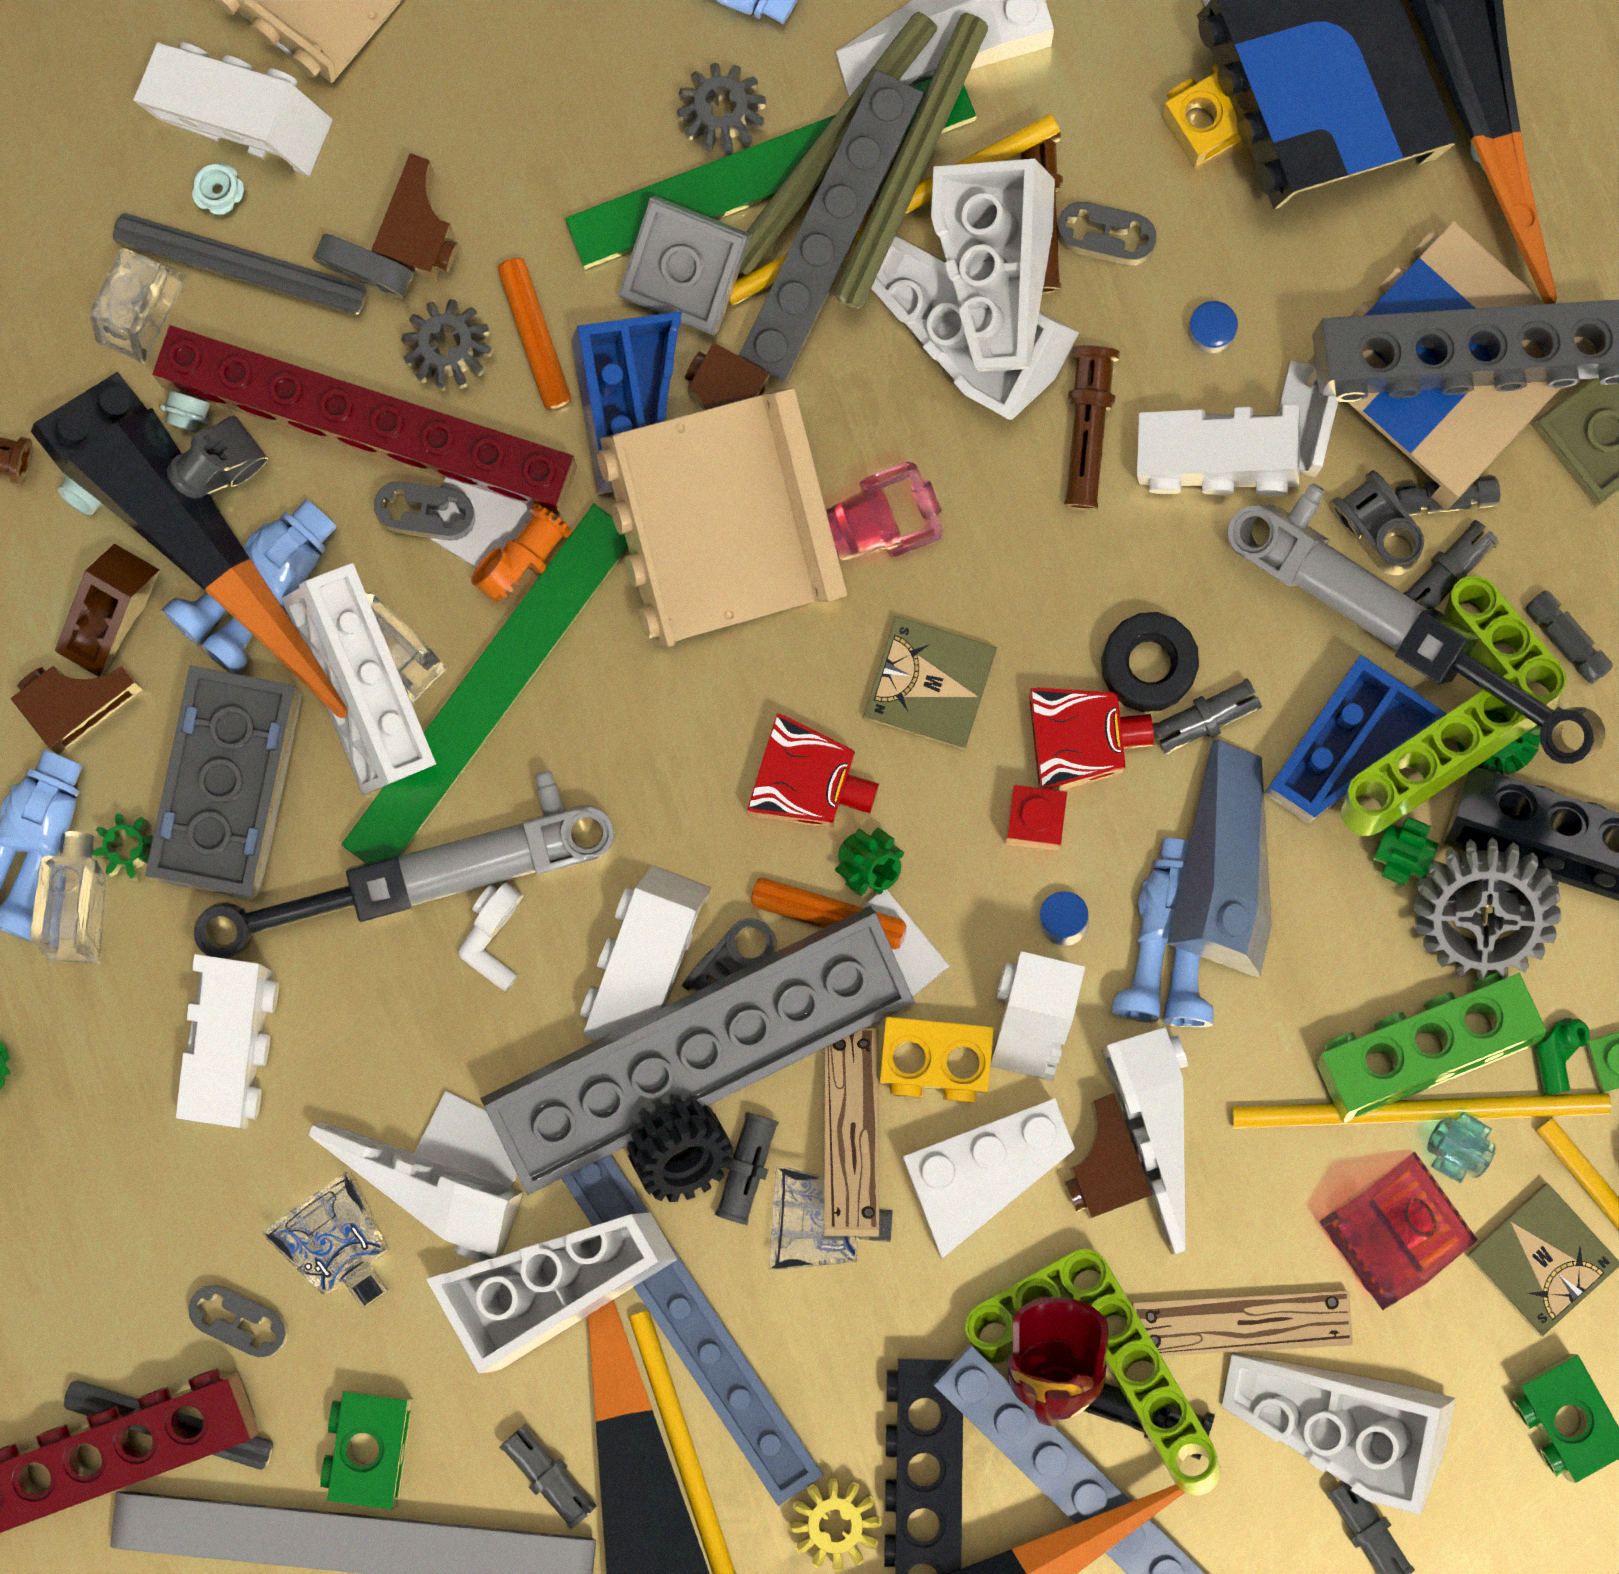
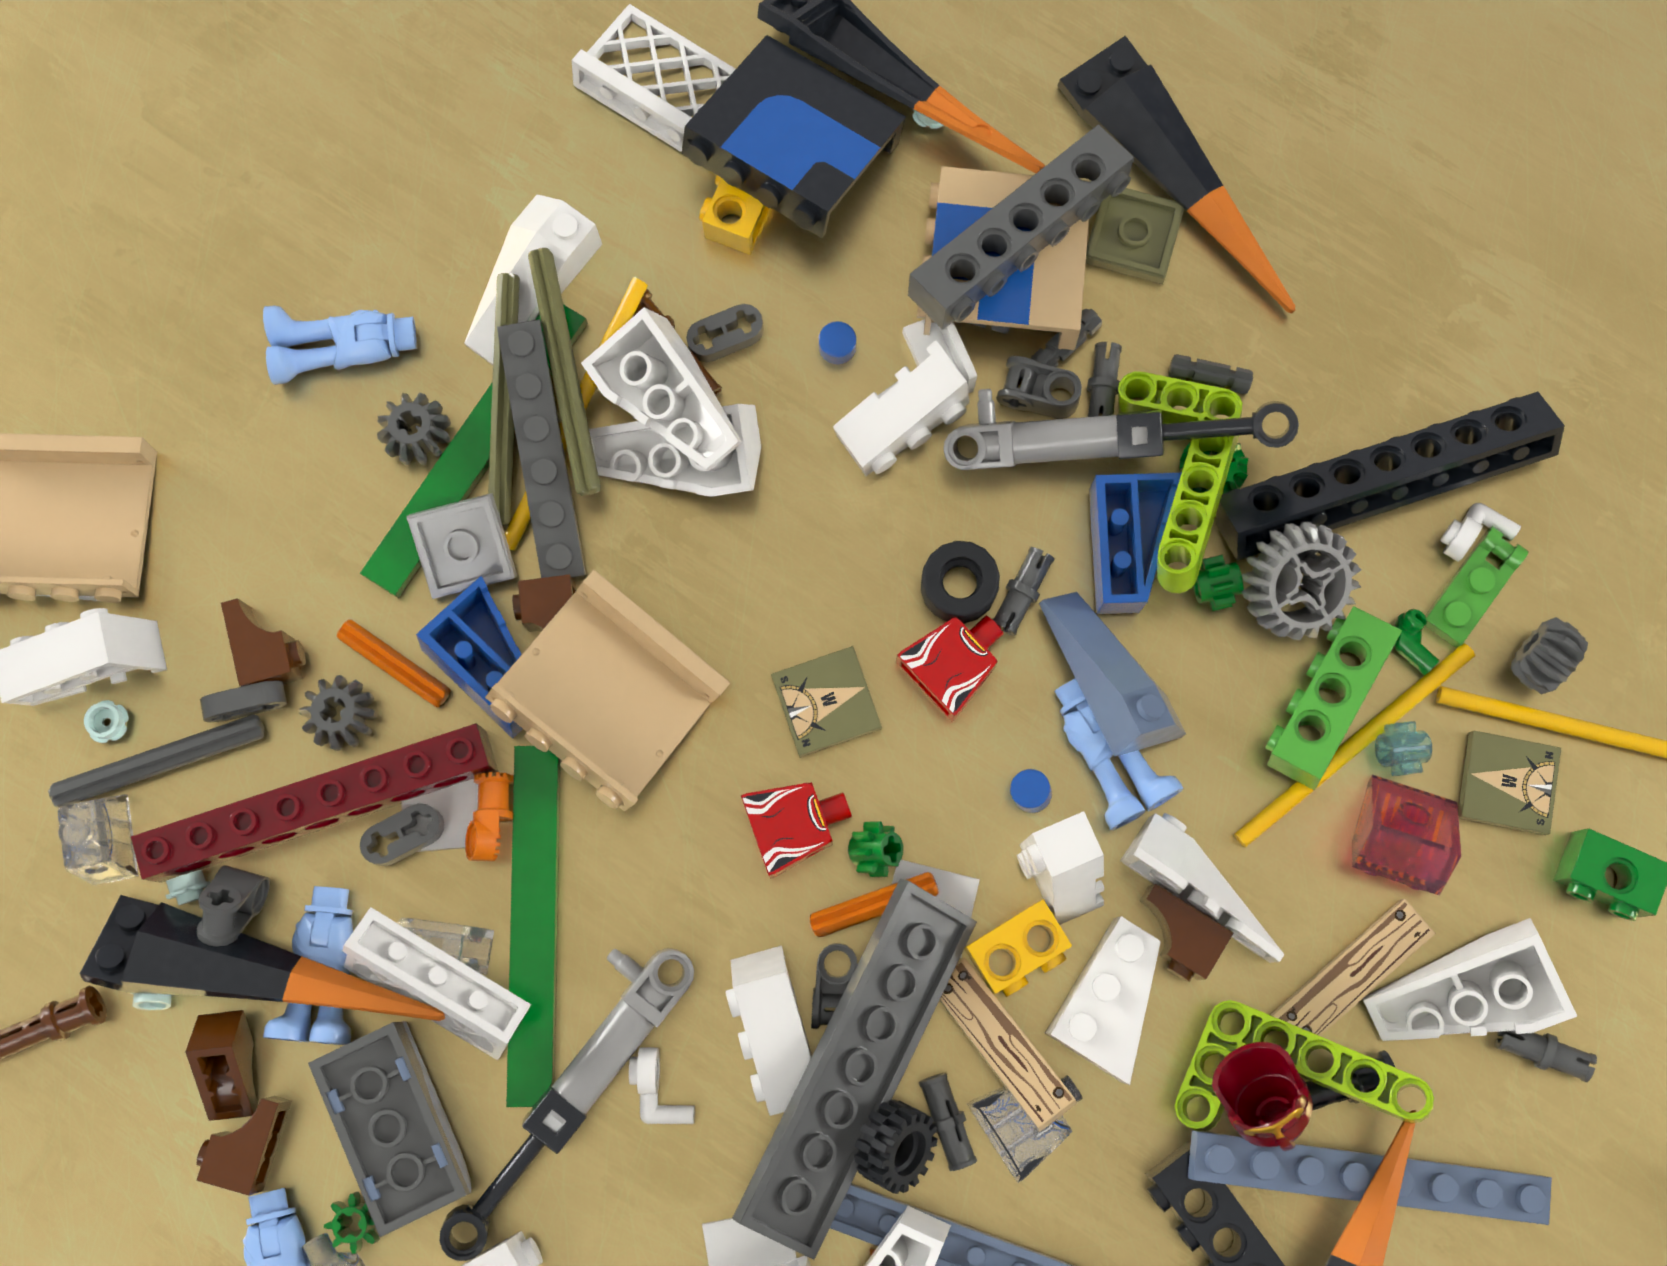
camera: 40 degrees left, 5 degrees down
clear pink piece [826,462,943,561] -> none
red brick [1005,785,1067,851] -> none
reddish brown pin [1064,345,1120,510] -> none

